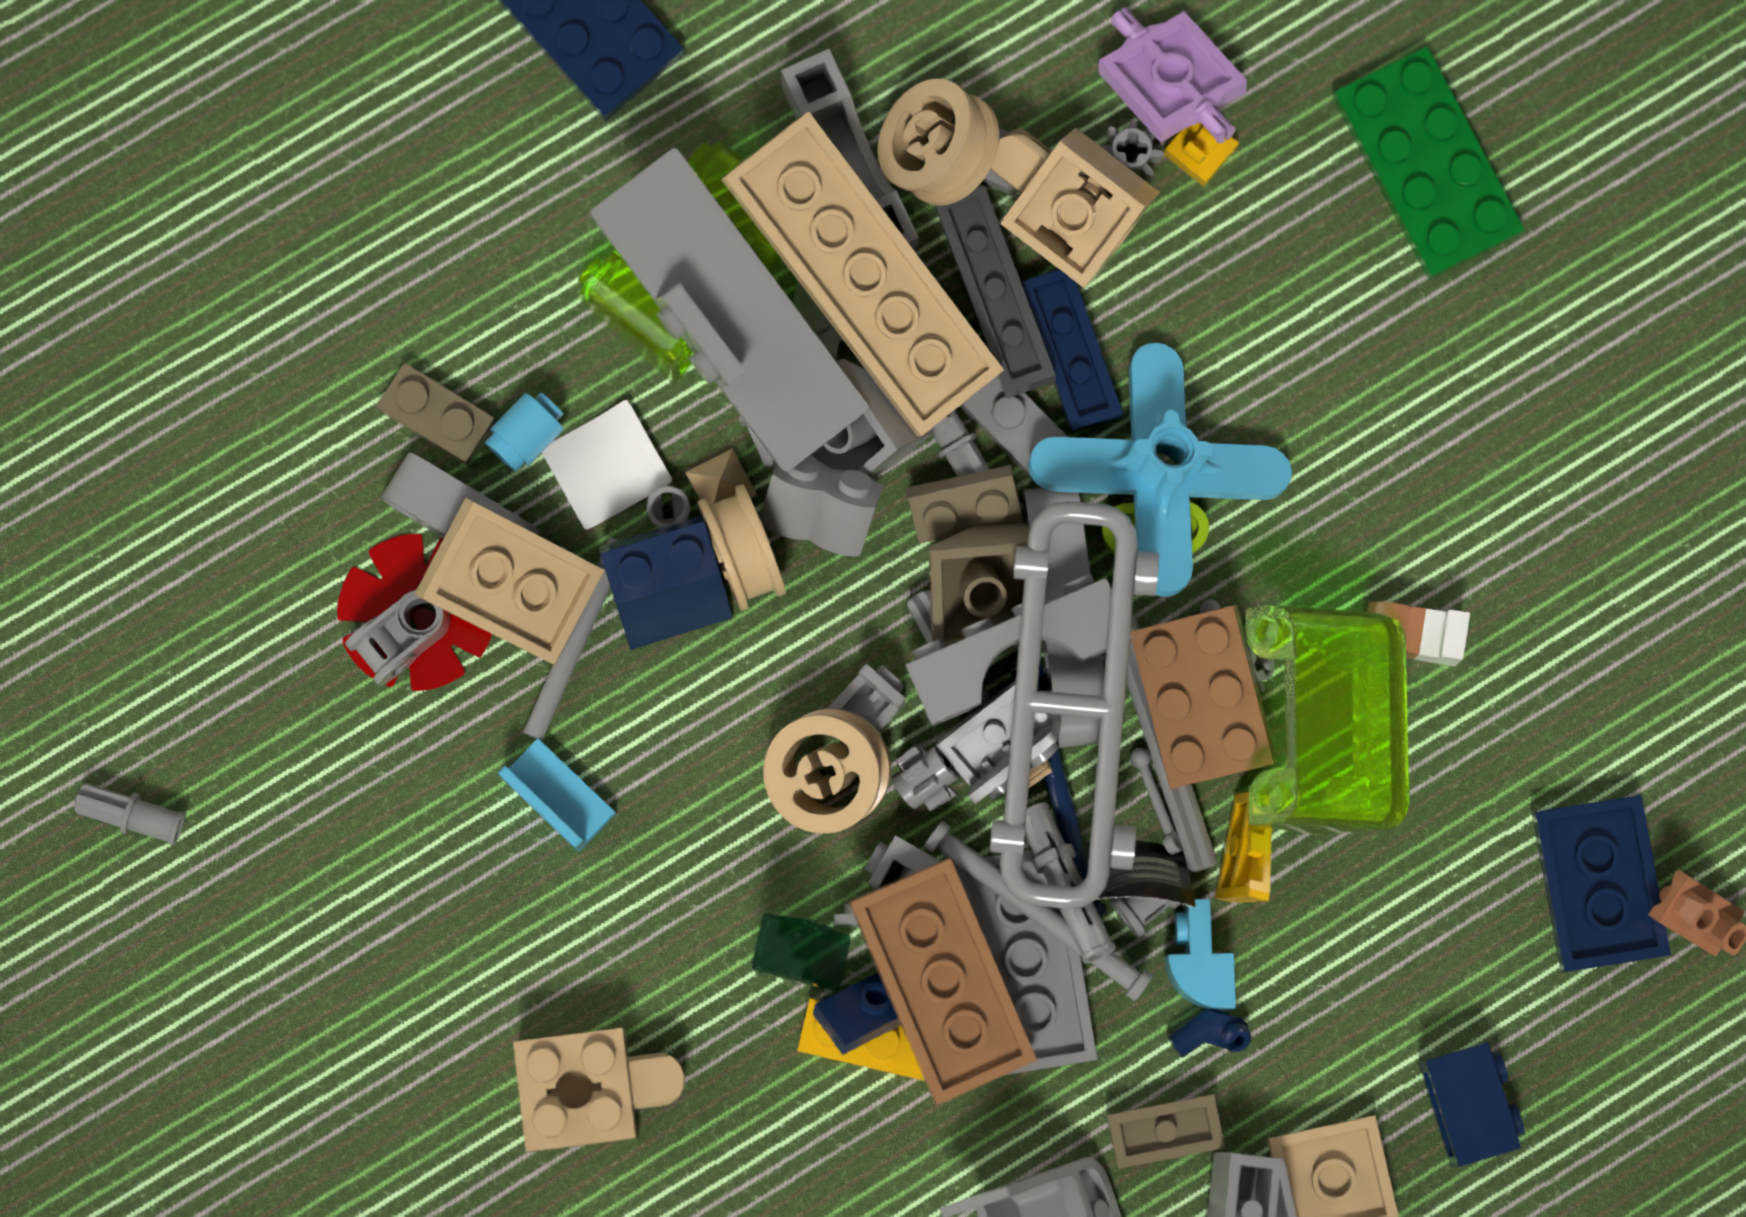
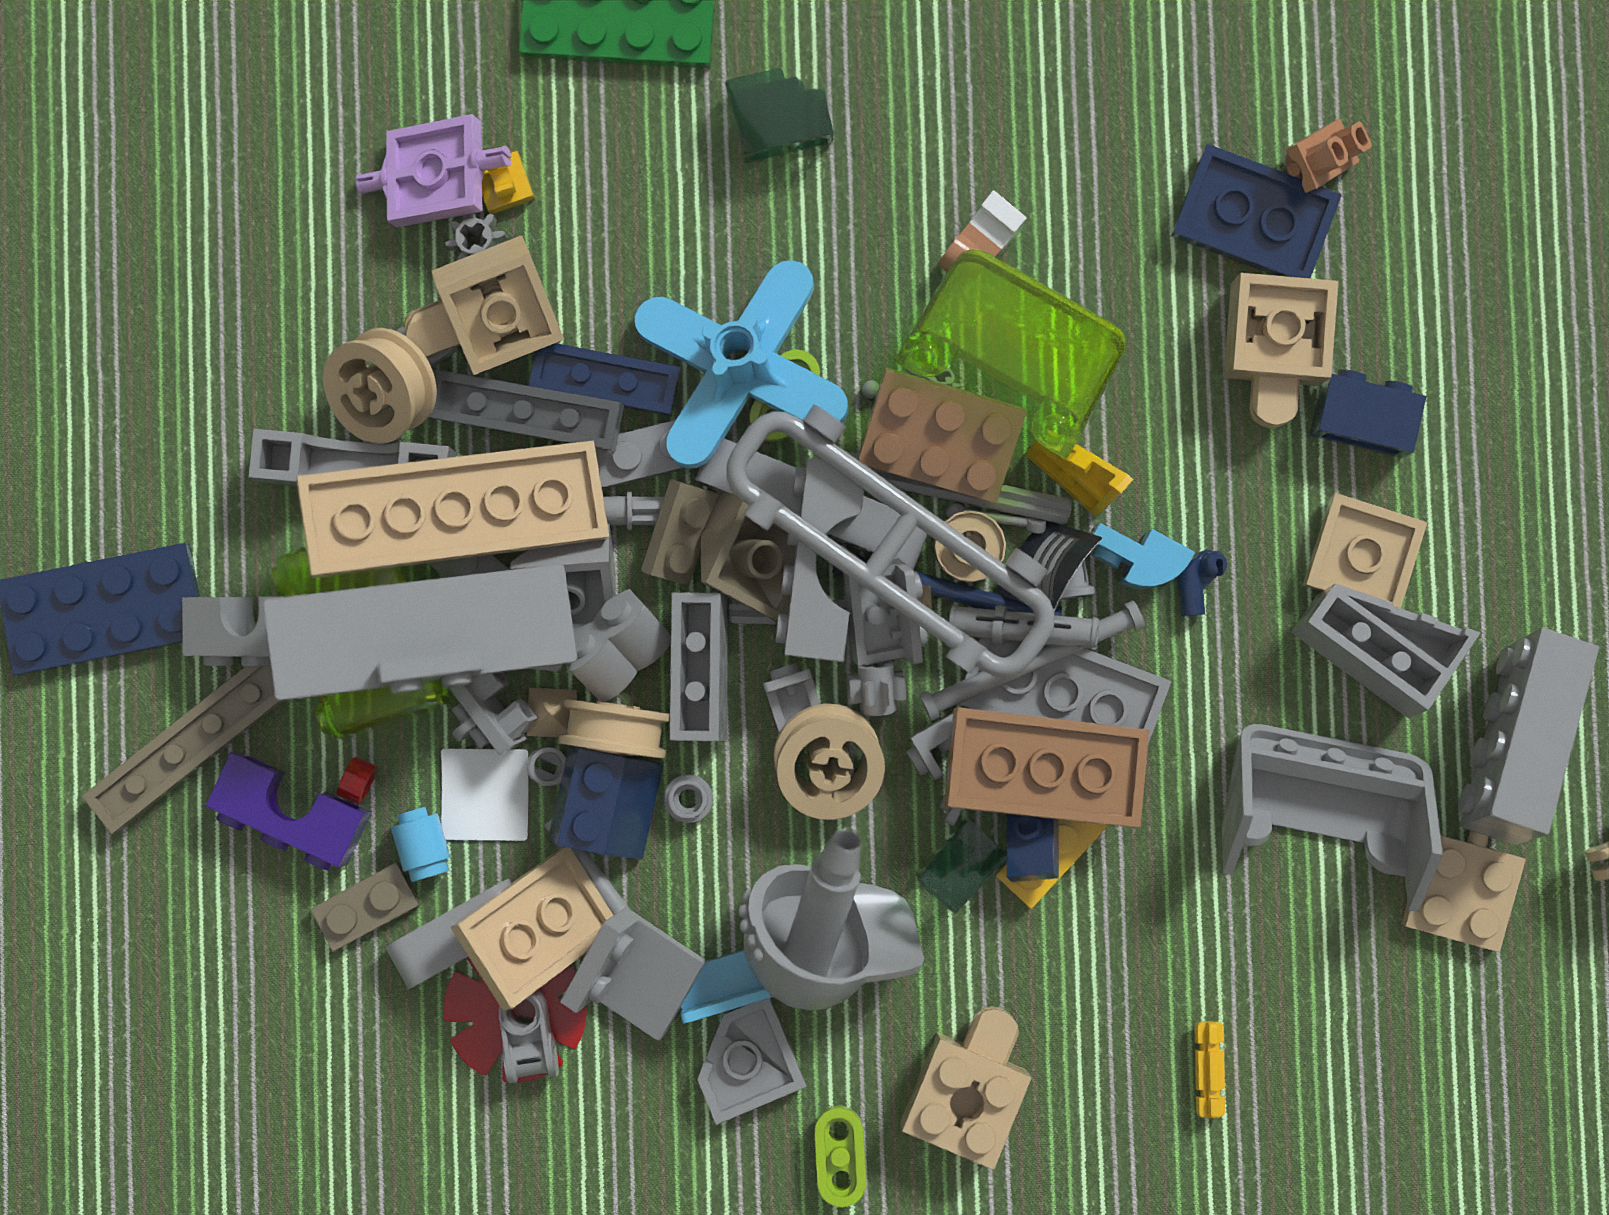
camera: 55 degrees left, 5 degrees up
dark tan plate [1106,1094,1225,1169] -> none
none -> dark tan plate [82,666,285,834]
none -> light grey arch [182,597,284,666]
none -> dark purple arch [206,752,372,871]
none -> red axle [337,757,378,805]
none -> light grey hips [449,672,537,755]
none -> light grey bracket [561,907,705,1040]
none -> light grey plate [664,774,713,823]
none -> light grey brick [670,593,728,741]
none -> light grey plate [697,998,806,1125]
none -> clear green piece [725,68,834,164]
none -> light grey piece [739,830,924,1010]
none -> lime plate [814,1105,866,1207]
none -> tan plate [934,510,1006,583]
none -> tan brick [1224,273,1338,428]

